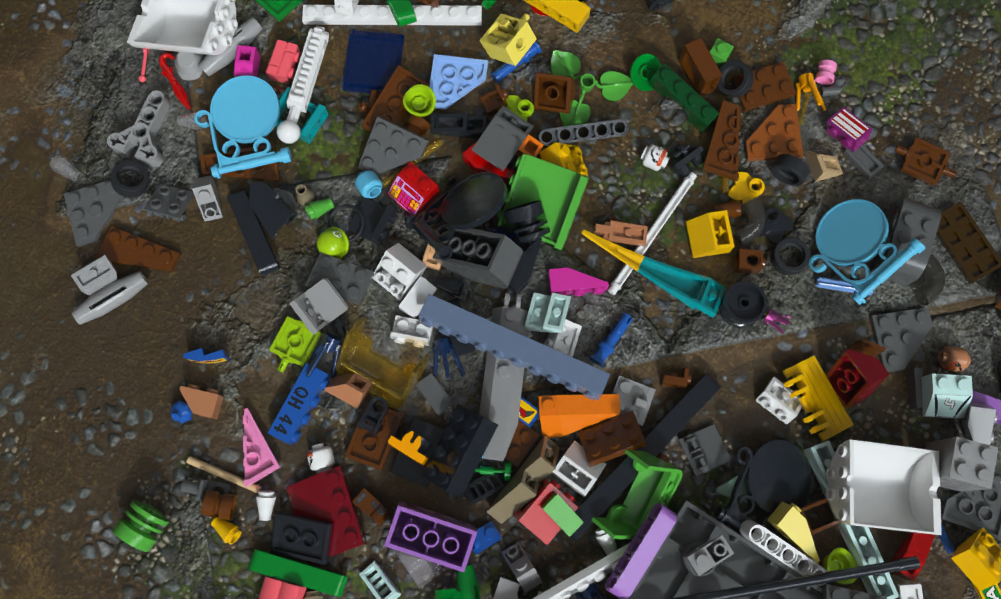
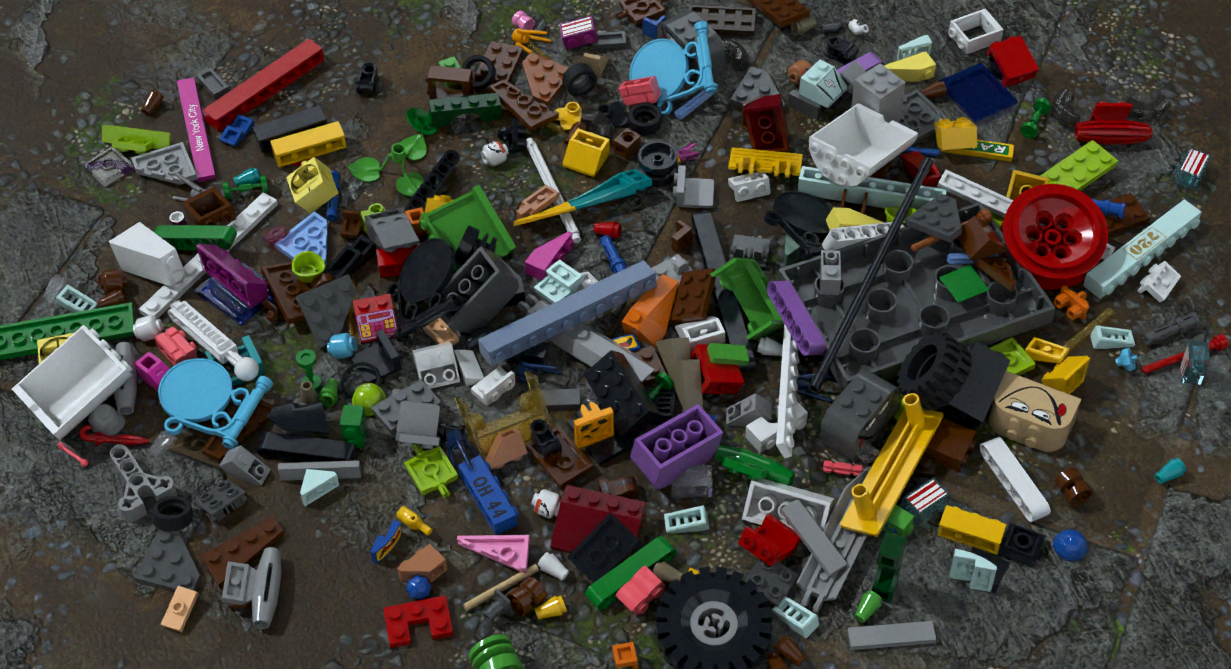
camera: 55 degrees left, 25 degrees down
clear cone [49,155,80,181] -> none
reddish brown slope [534,72,576,114] -> none
none -> white head [133,315,164,342]
none -> light nougat plate [161,586,199,633]
none -> magenta slope [196,244,269,309]
none -> clear pink piece [263,224,289,245]
none -> light grey tile [278,461,361,481]
none -> green wheel [296,349,322,392]
none -> light aqua slope [300,469,339,506]
none -> green brick [340,405,368,449]
none -> red plate [383,595,453,648]
none -> yellow piece [396,506,433,536]
none -> red cone [594,221,622,240]
none -> coral brick [619,76,661,107]
none -> blue panel [643,15,666,40]
none -> light grey bracket [673,165,714,208]

